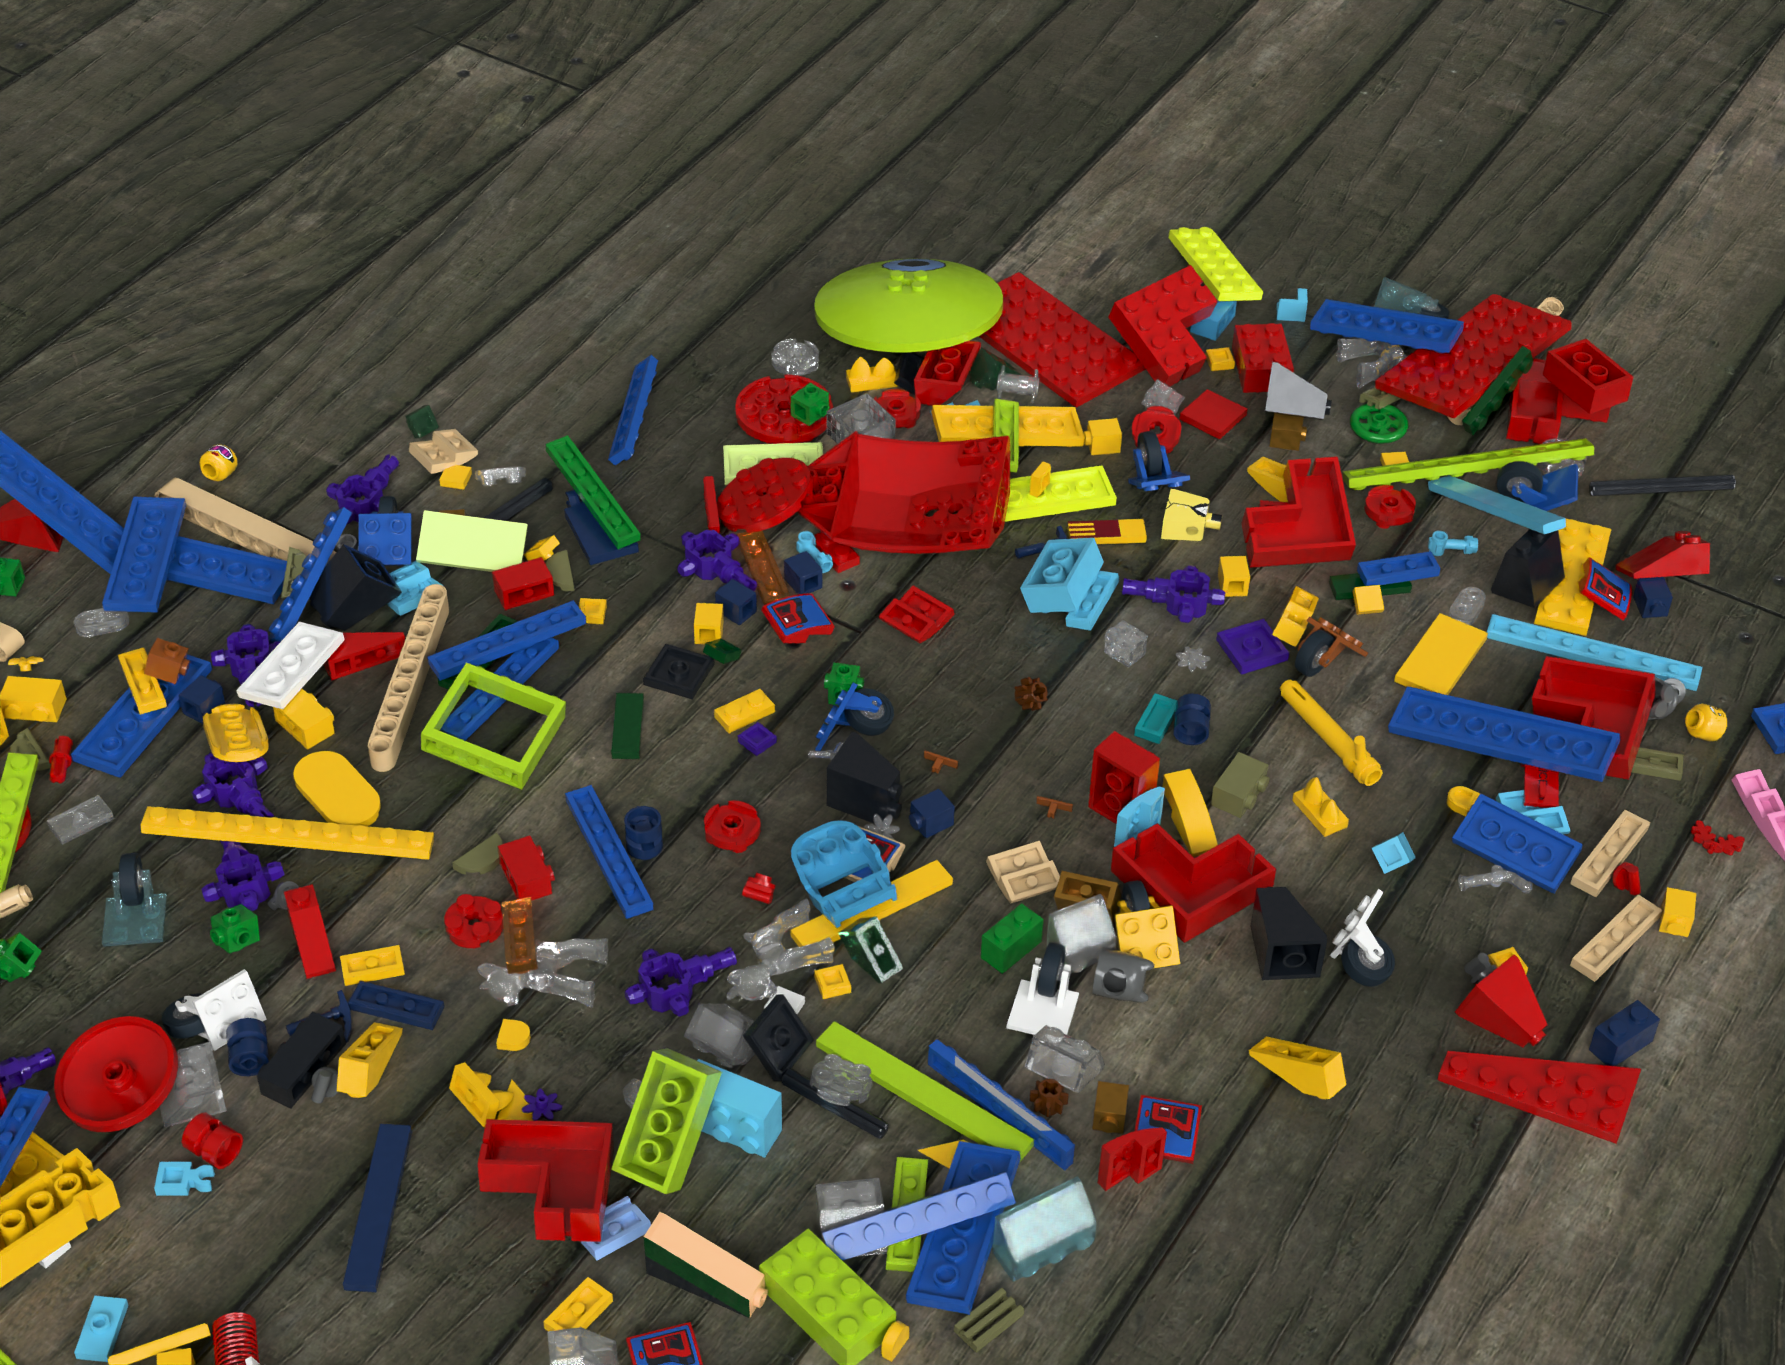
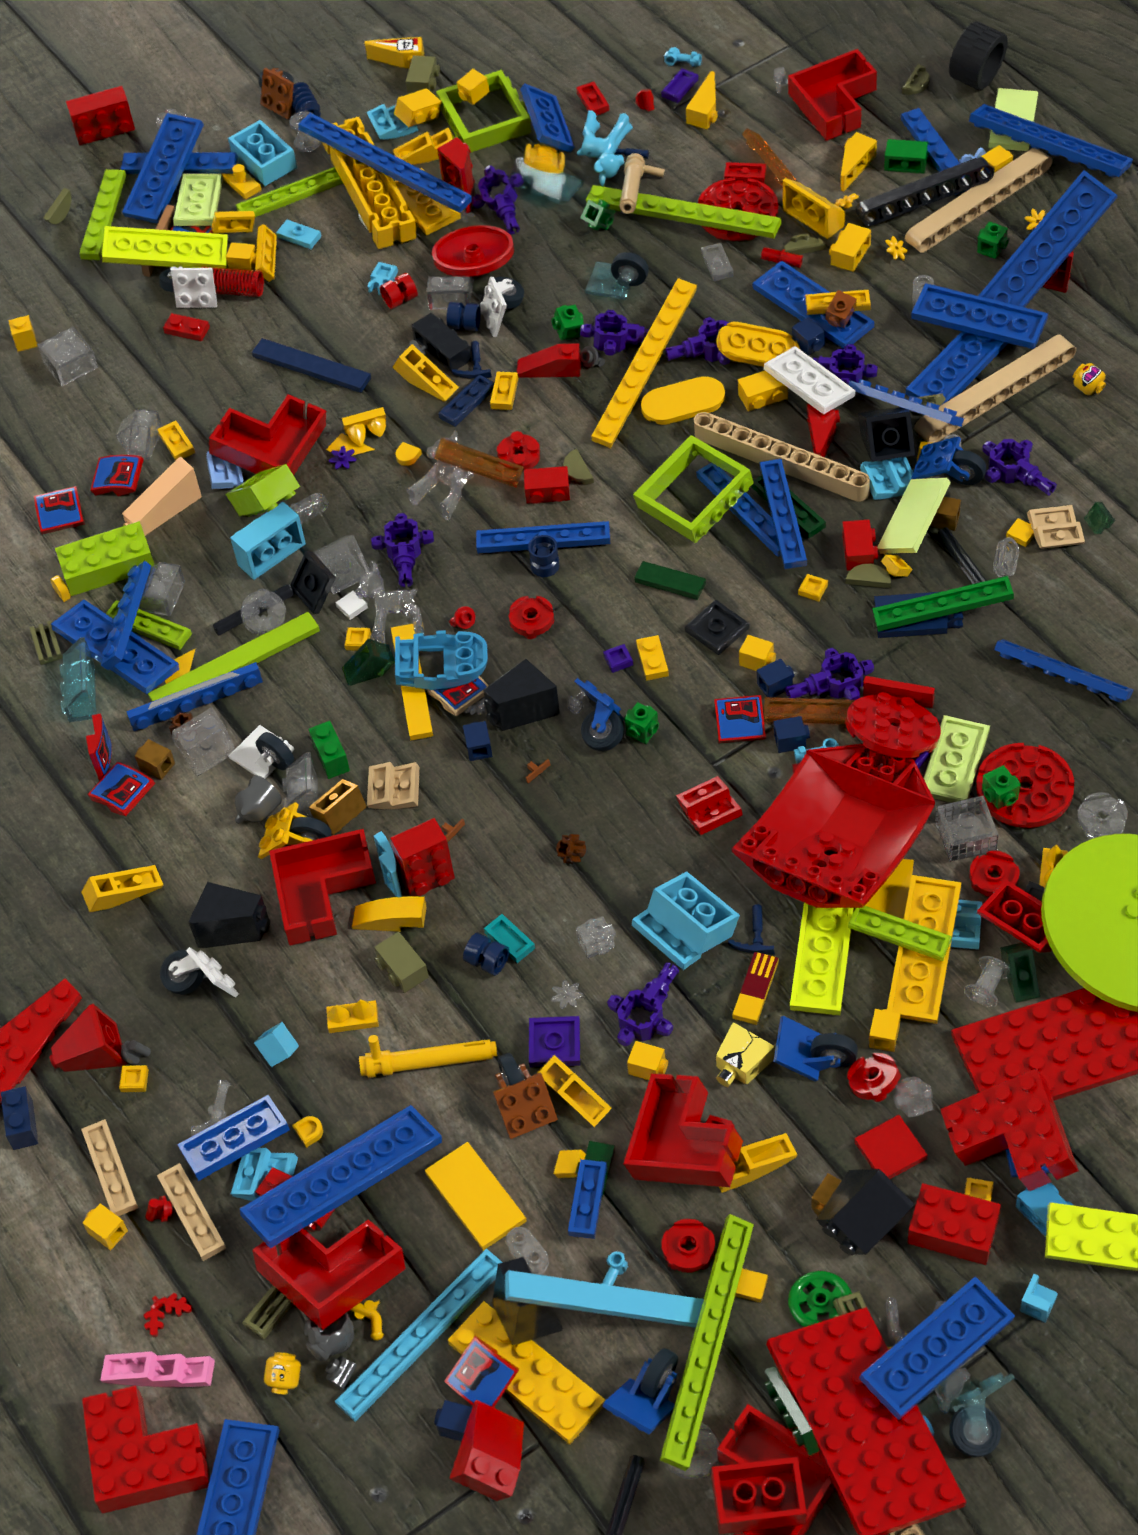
camera: 120 degrees right, 10 degrees up
dark green tile [703,638,742,664] -> none
yellow tile [1030,461,1051,498] -> none

